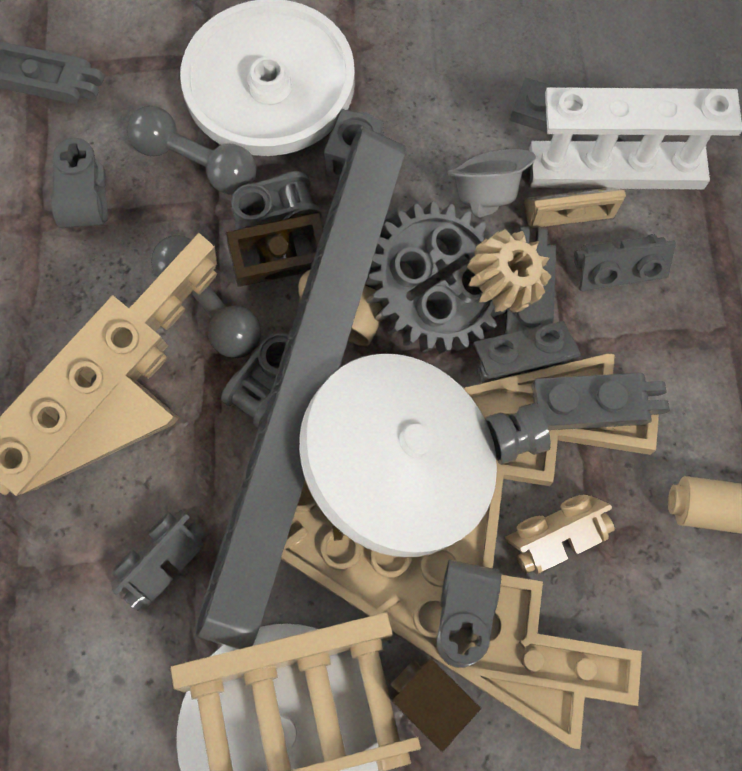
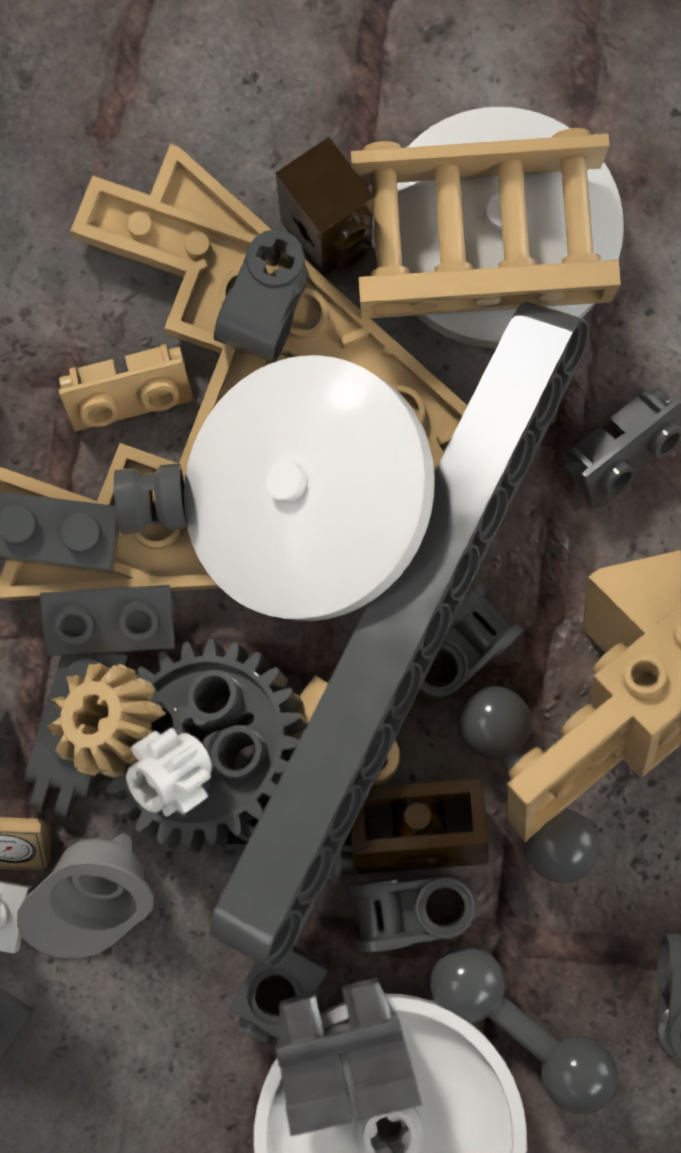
camera: 170 degrees left, 10 degrees up
none -> white gear [126,728,212,817]
none -> flat silver hips [275,978,422,1137]

